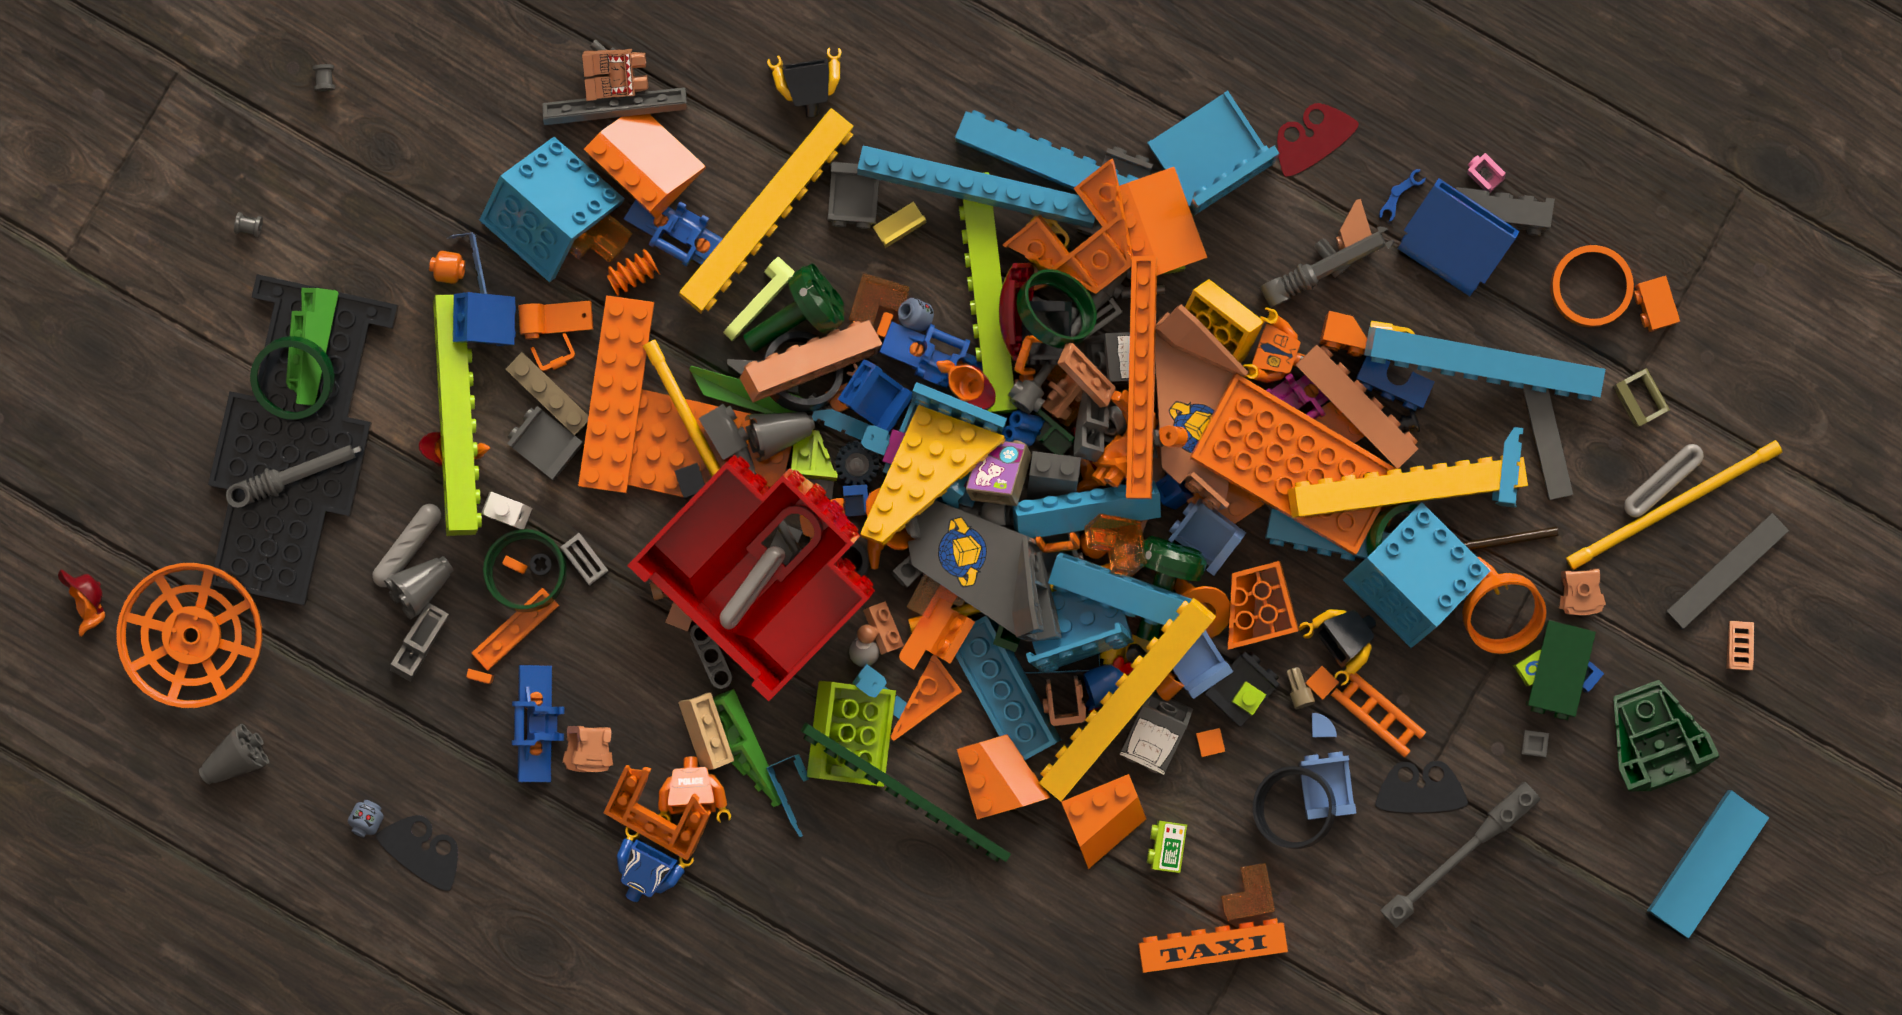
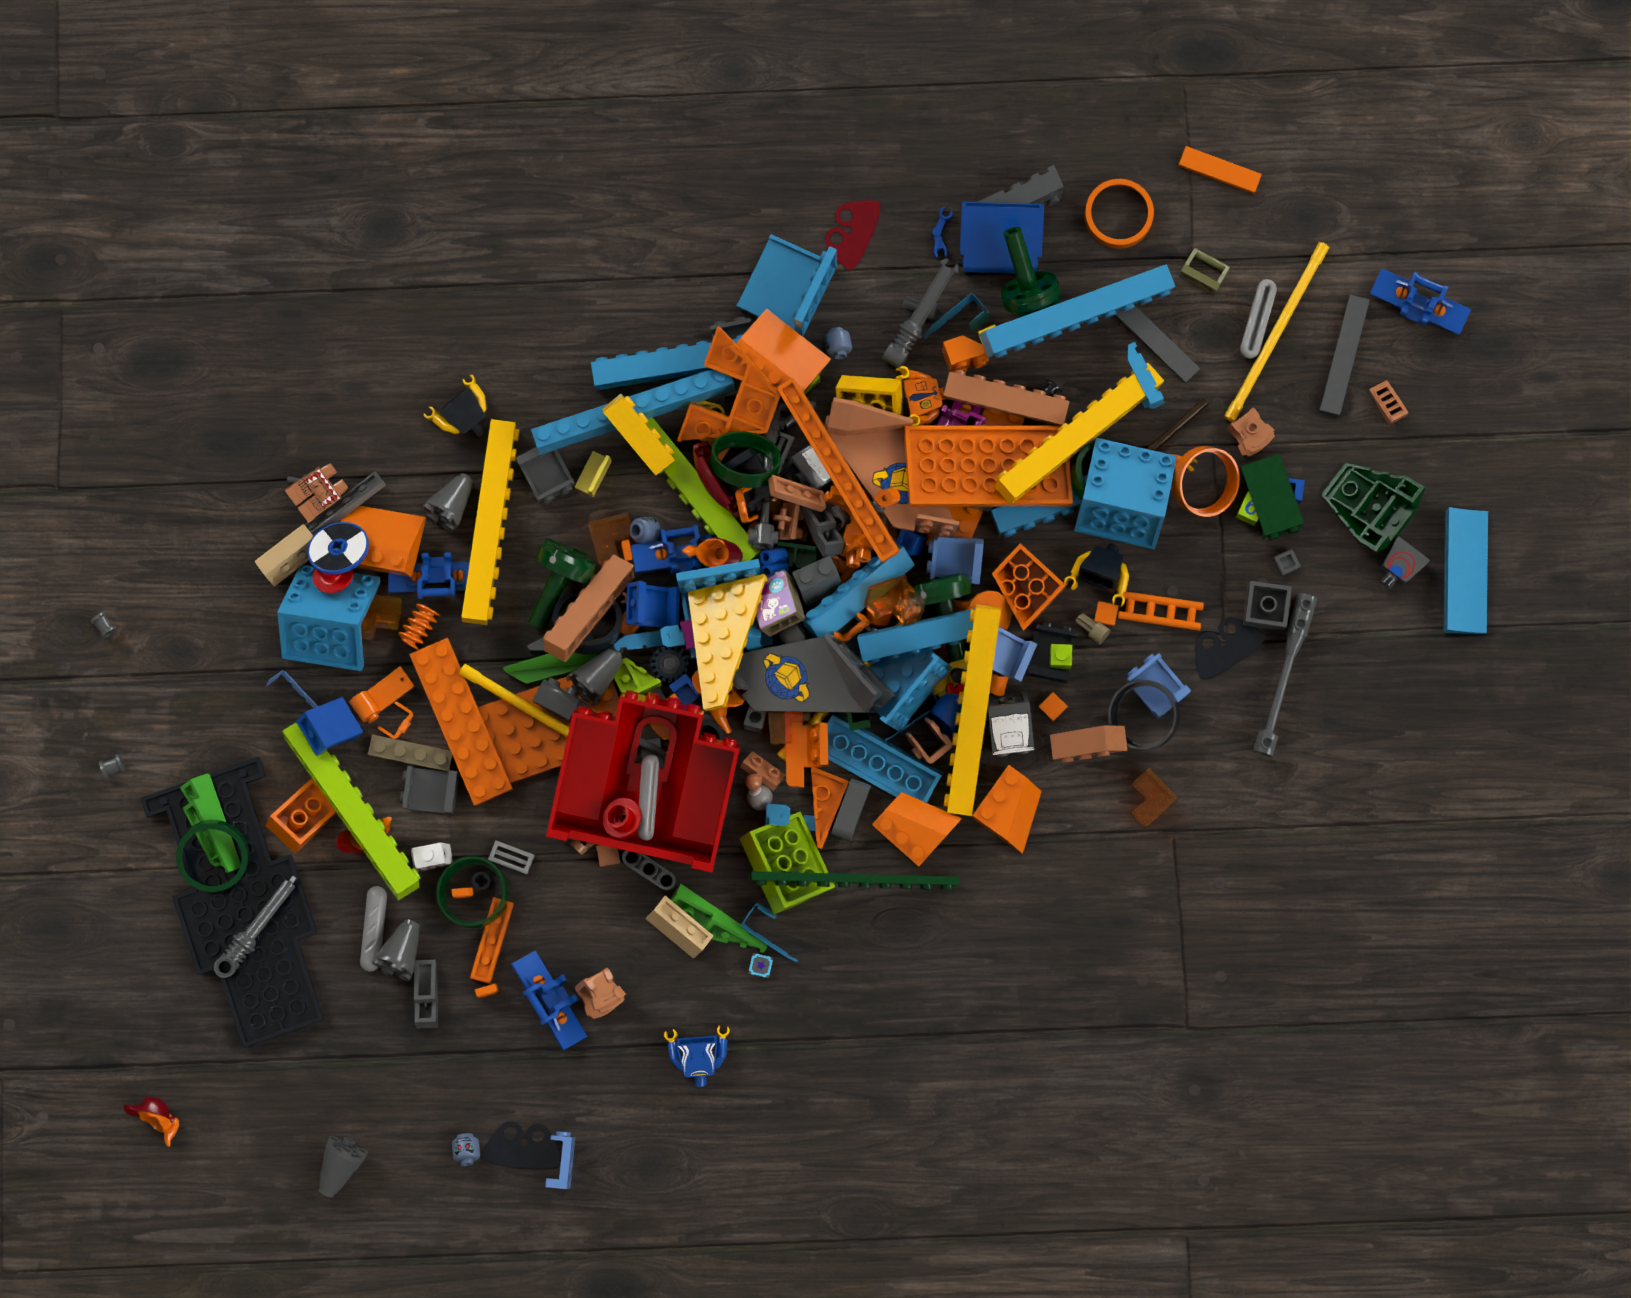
camera: 30 degrees left, 5 degrees down
orange dish [117,563,262,708] -> none
orange head [429,251,466,284] -> none
orange wedge [604,765,711,860] -> none
torso [658,756,731,823] -> none
black brick [675,463,705,500] -> none
yellowish green beam [723,257,795,341] -> none
orange brick [1138,918,1288,973] -> none
slope [1147,820,1187,873] -> none
medium blue tile [1312,713,1337,737] -> none
nougat slope [1336,199,1372,251] -> none
blue arch [1355,356,1435,411] -> none
bright pink window [1467,153,1506,193] -> none
orange brick [1633,276,1680,332] -> none
none -> tan panel [255,524,313,586]
none -> orange slope [265,778,336,854]
none -> piece [307,522,369,575]
none -> red piece [312,569,353,594]
none -> dark grey cone [422,473,474,533]
none -> medium blue panel [545,1131,576,1189]
none -> yellow brick [602,394,675,476]
none -> red piece [602,797,642,839]
none -> tile [748,953,773,978]
none -> sand blue head [824,327,852,359]
none -> dark grey beam [831,778,871,841]
none -> dark azure piece [923,293,990,340]
none -> dark green piece [1001,227,1061,318]
none -> nougat wedge [1050,725,1128,763]
none -> orange tile [1178,146,1262,194]
none -> dark grey brick [1242,581,1292,631]
none -> blue piece [1370,269,1471,335]
none -> dark grey torso [1380,536,1430,589]

